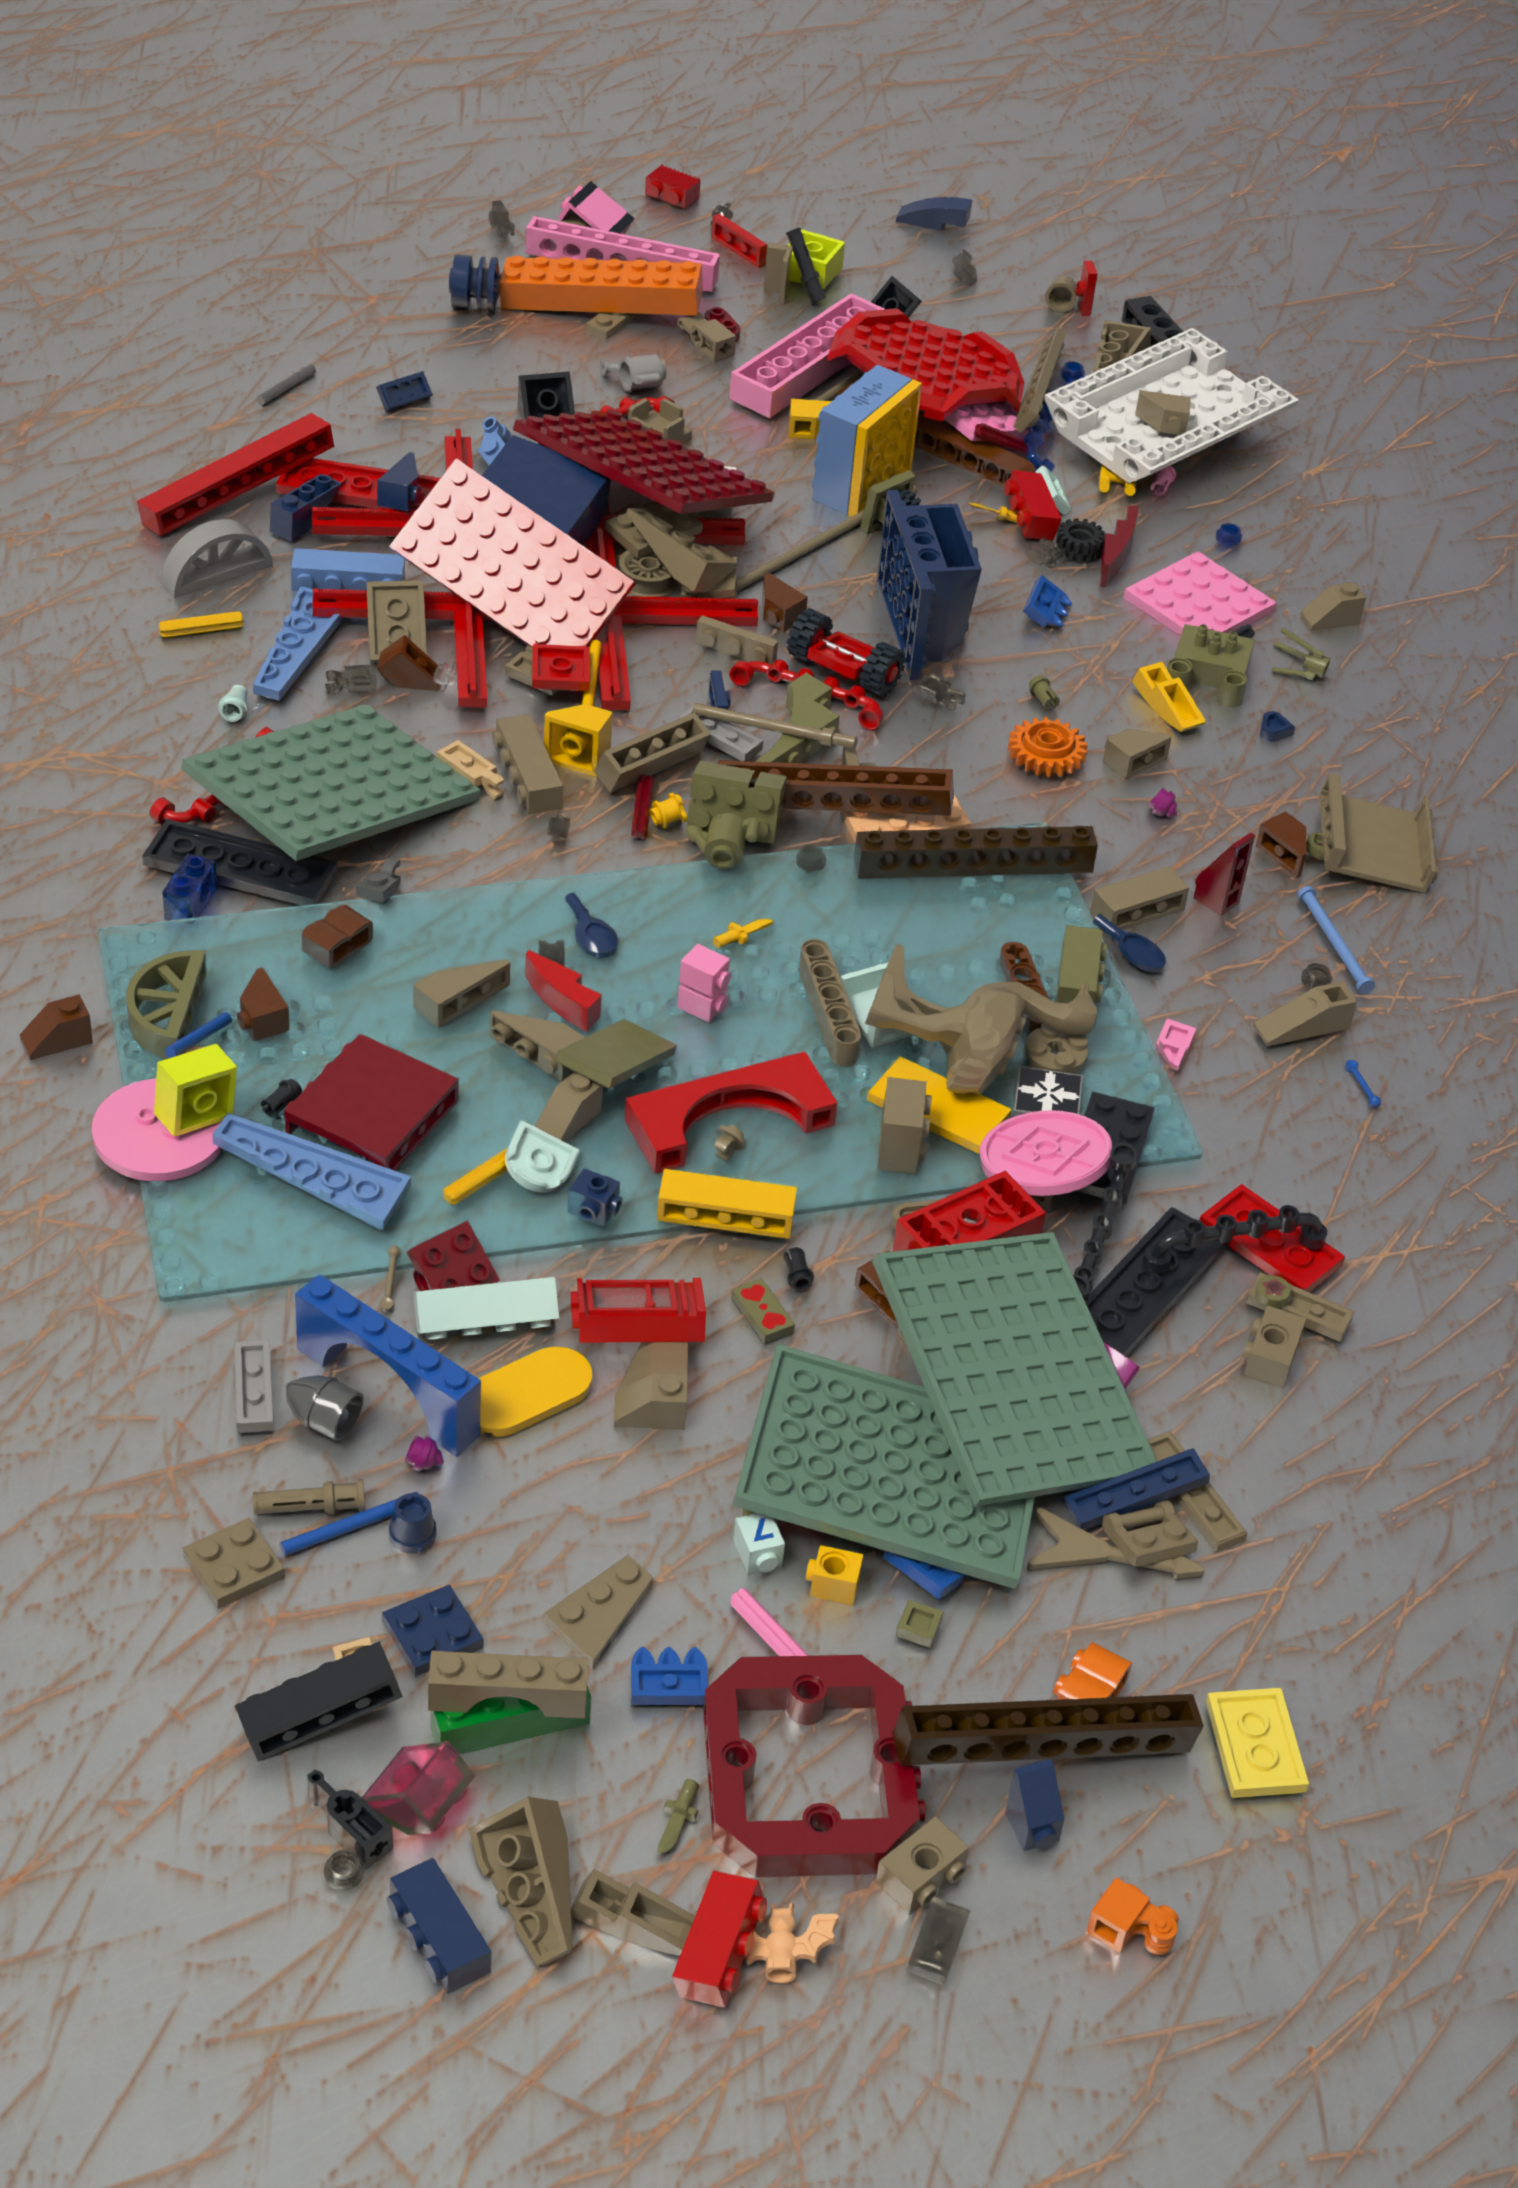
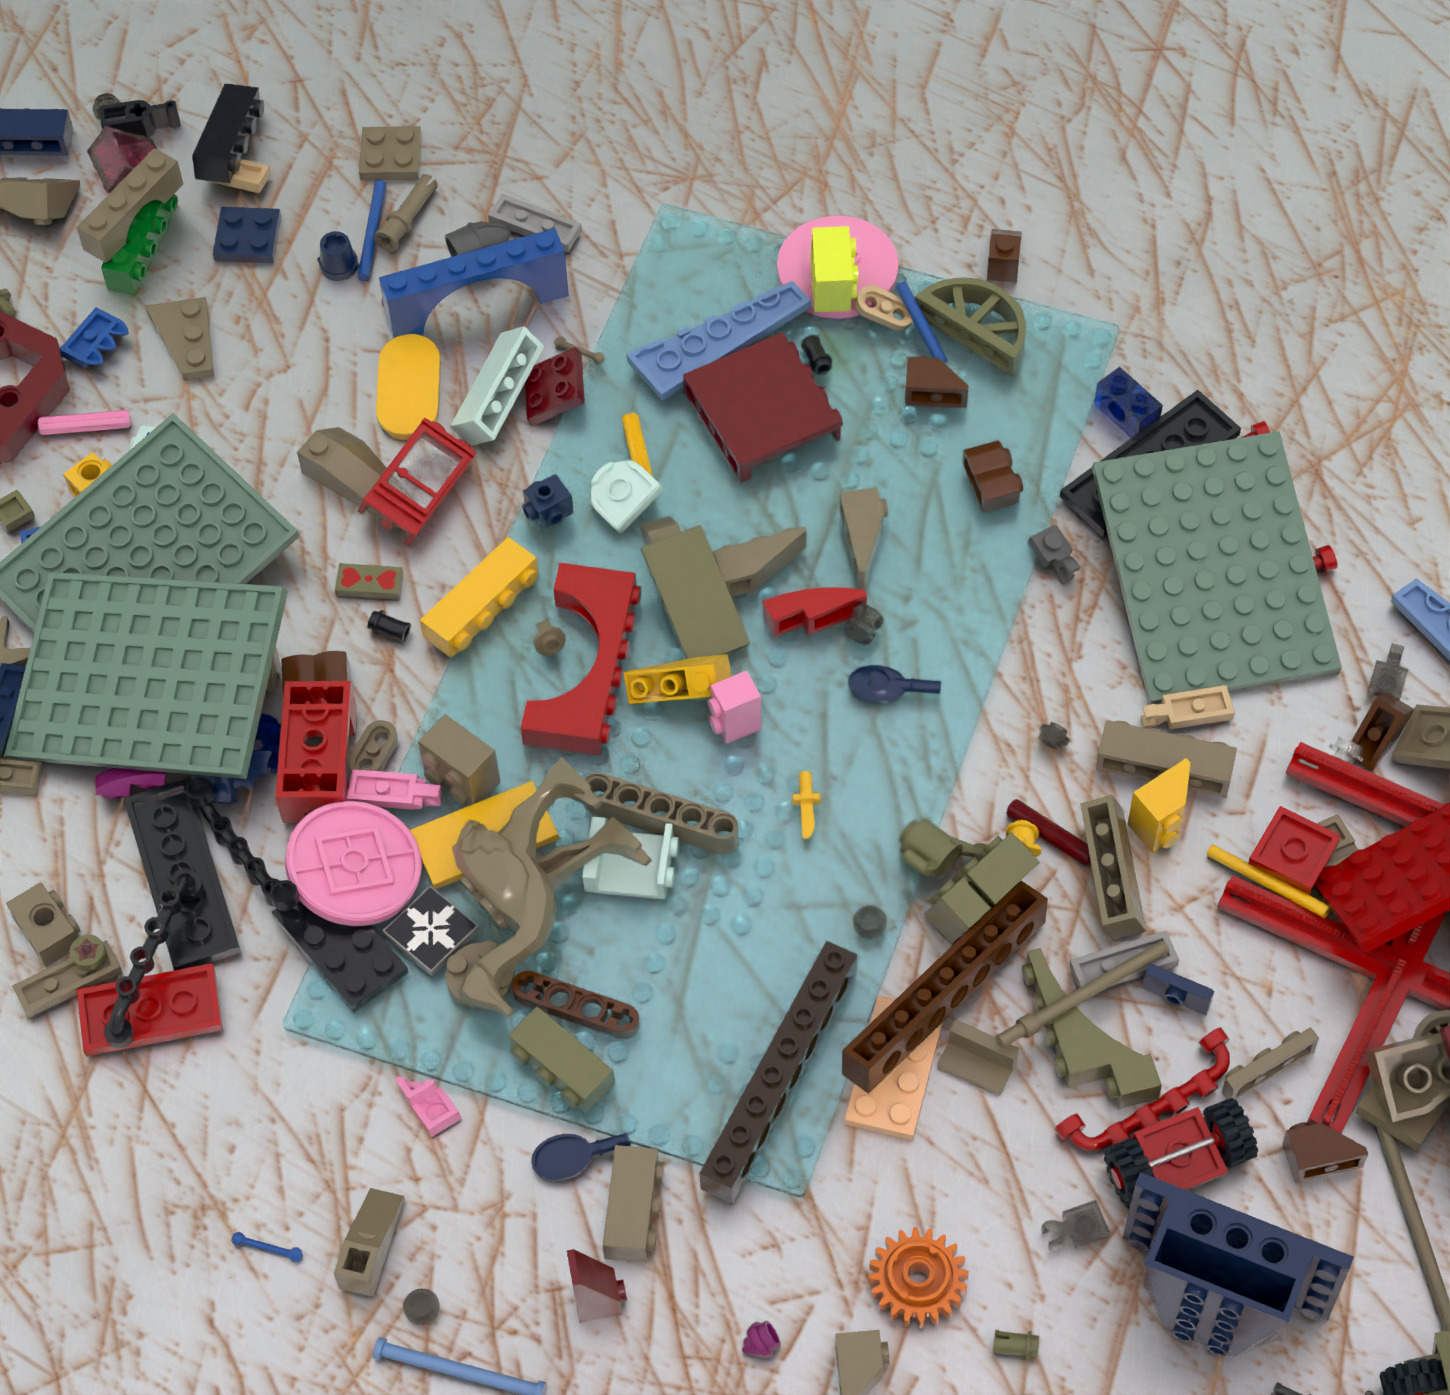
camera: 130 degrees right, 15 degrees up
light aqua cone [218,685,248,722] -> none
none -> bright pink hinge [347,769,443,810]
none -> yellow slope [623,654,732,704]

